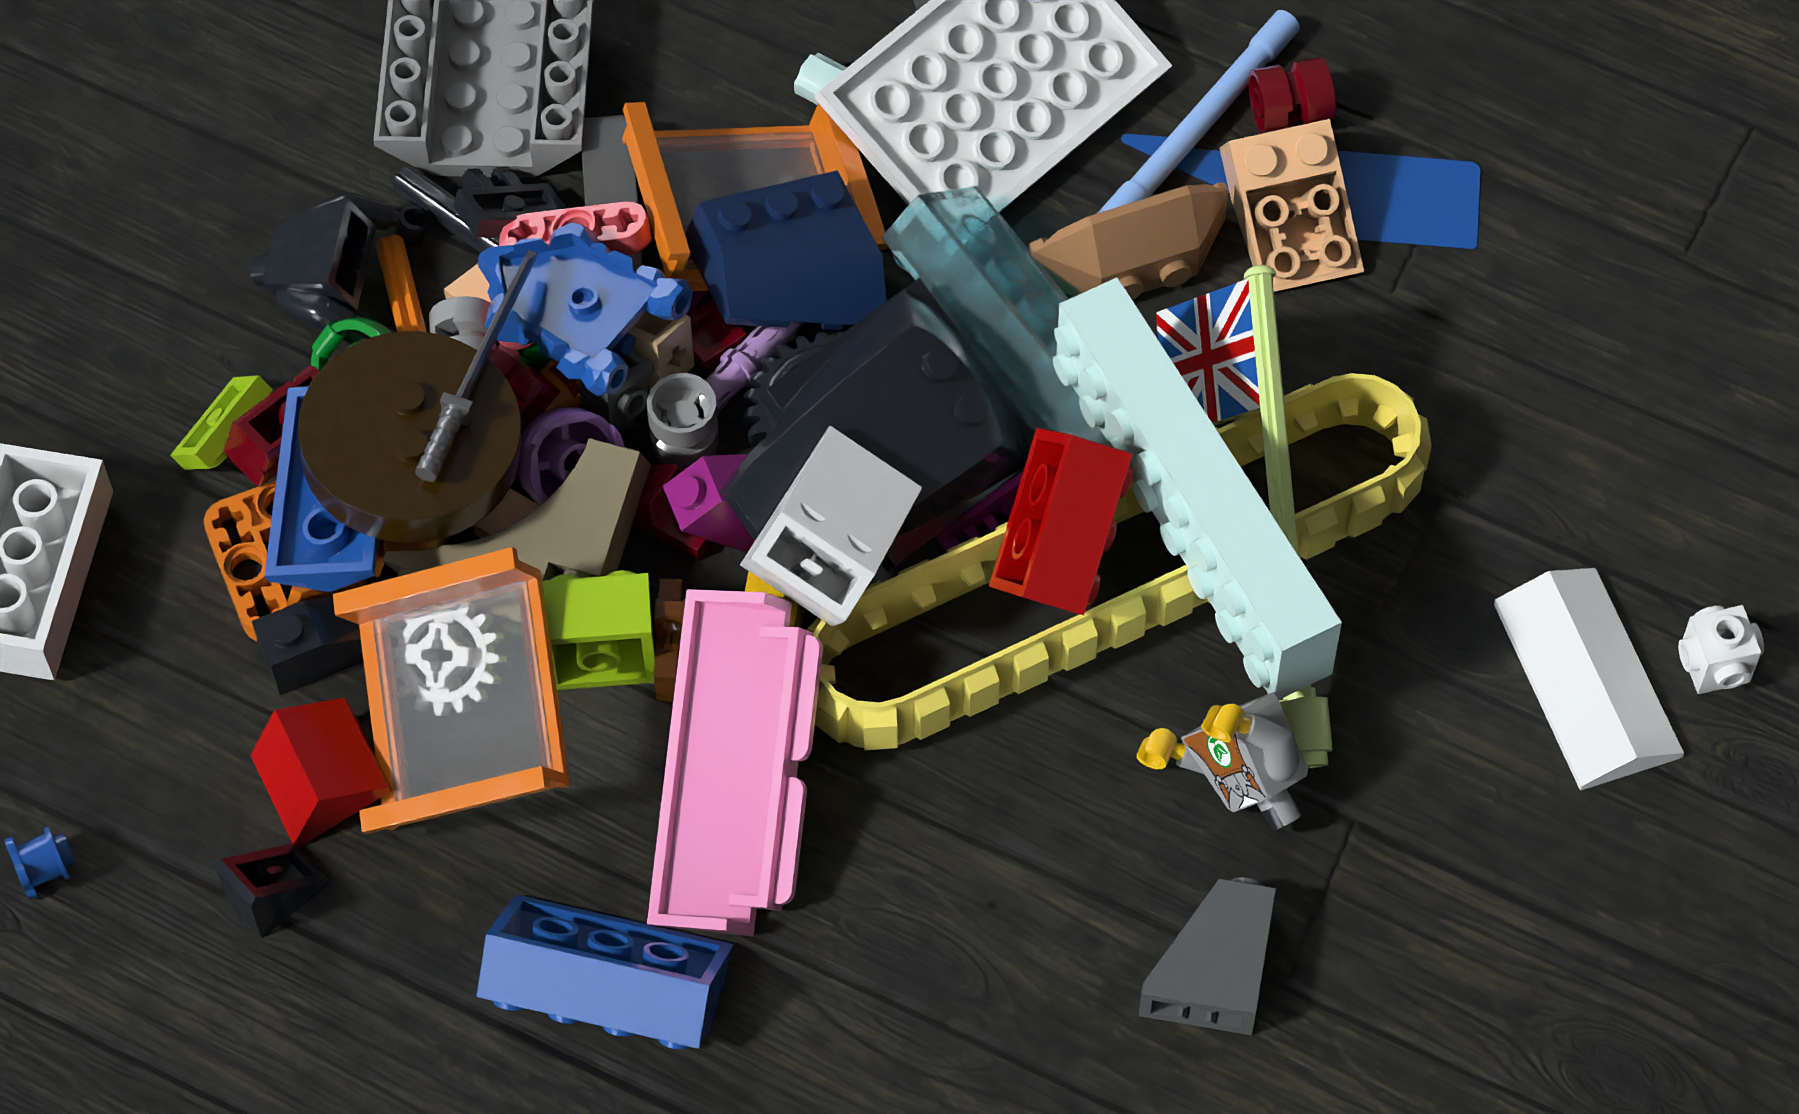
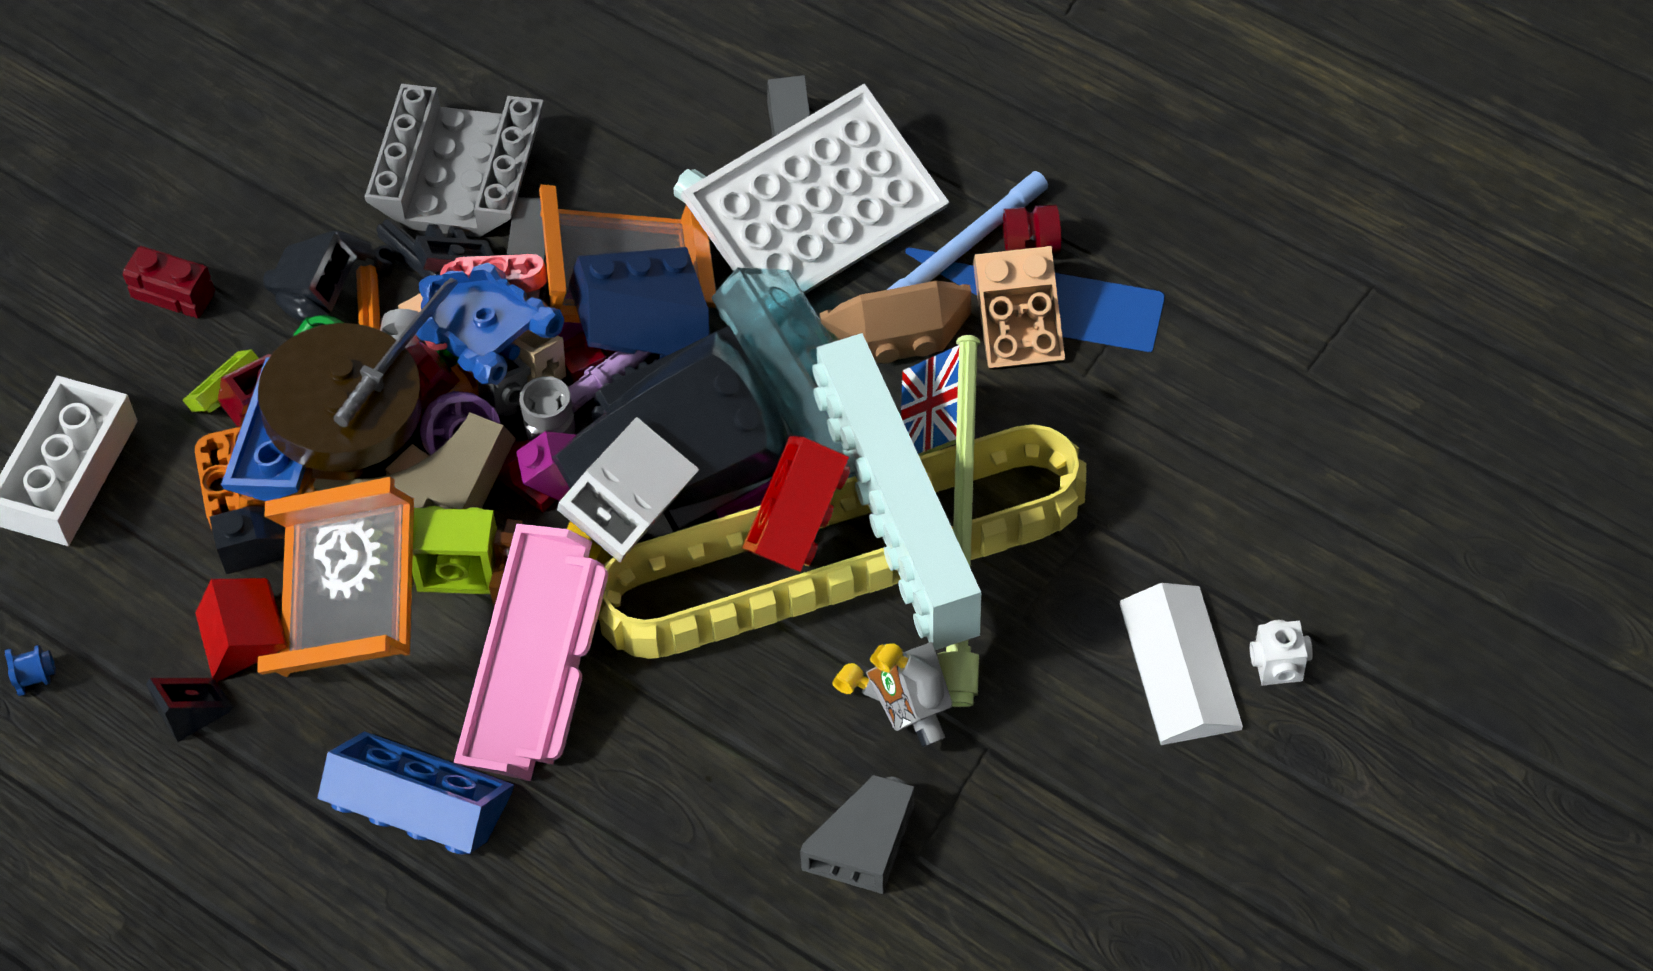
camera: 10 degrees right, 5 degrees down
none -> dark red brick [123,246,215,319]

